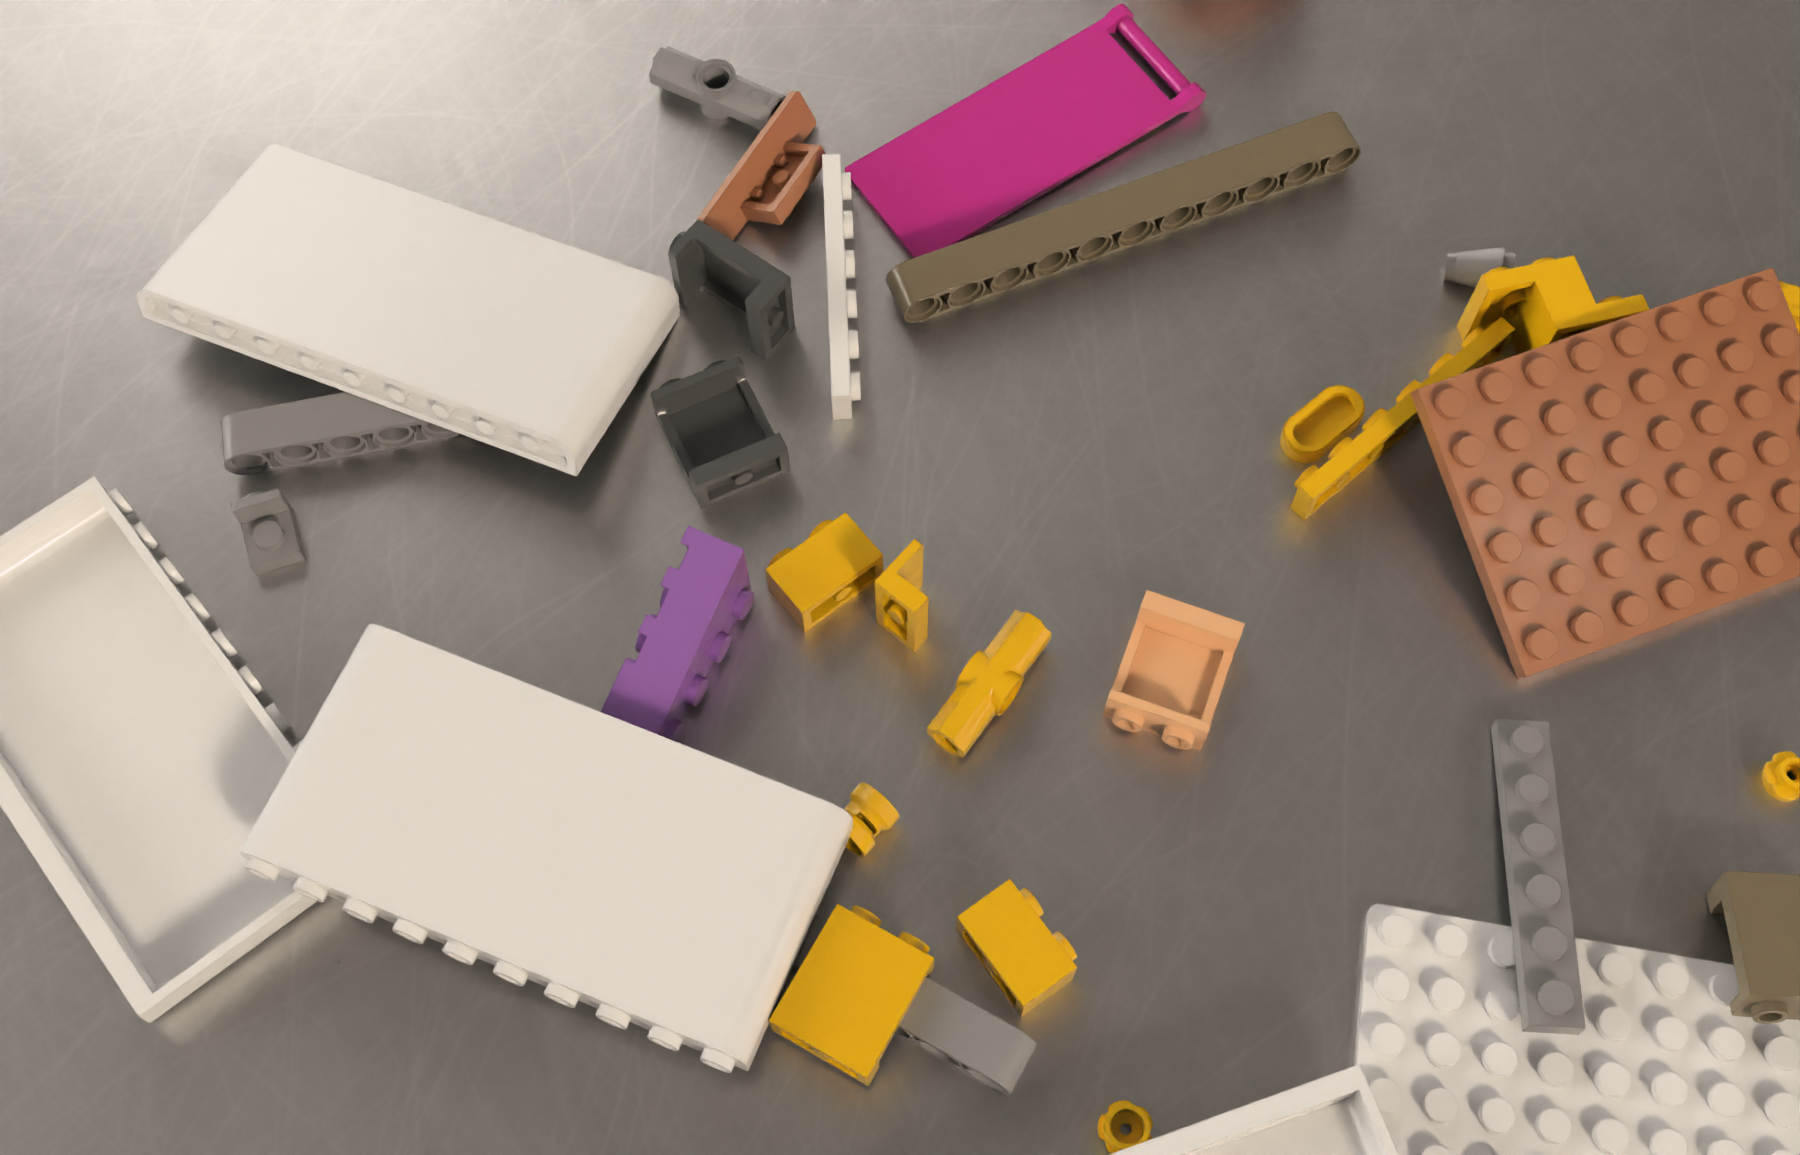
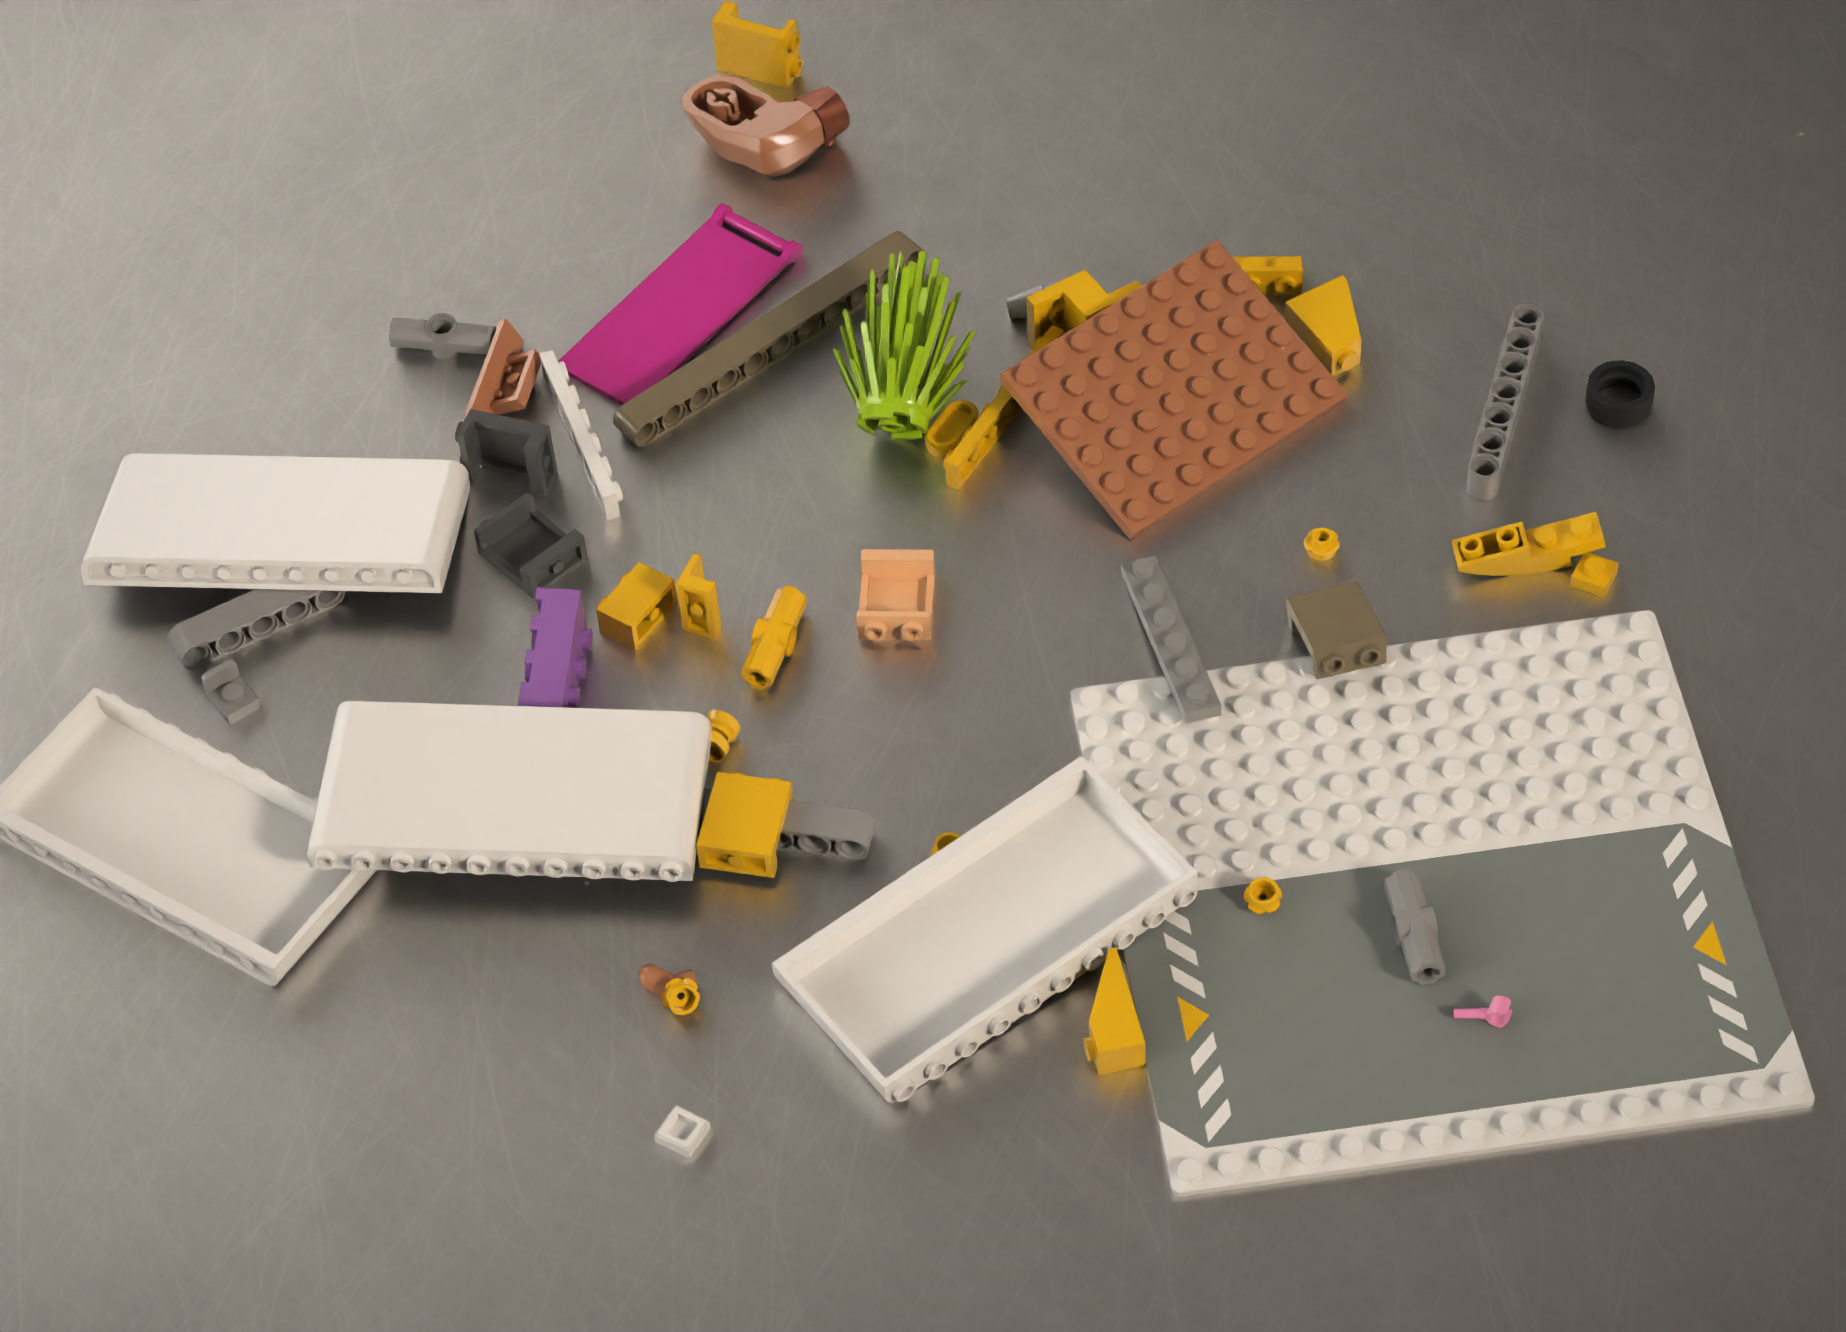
camera: 15 degrees left, 15 degrees down
yellow brick [956,879,1077,1017] -> none
none -> lime plant [833,250,975,440]

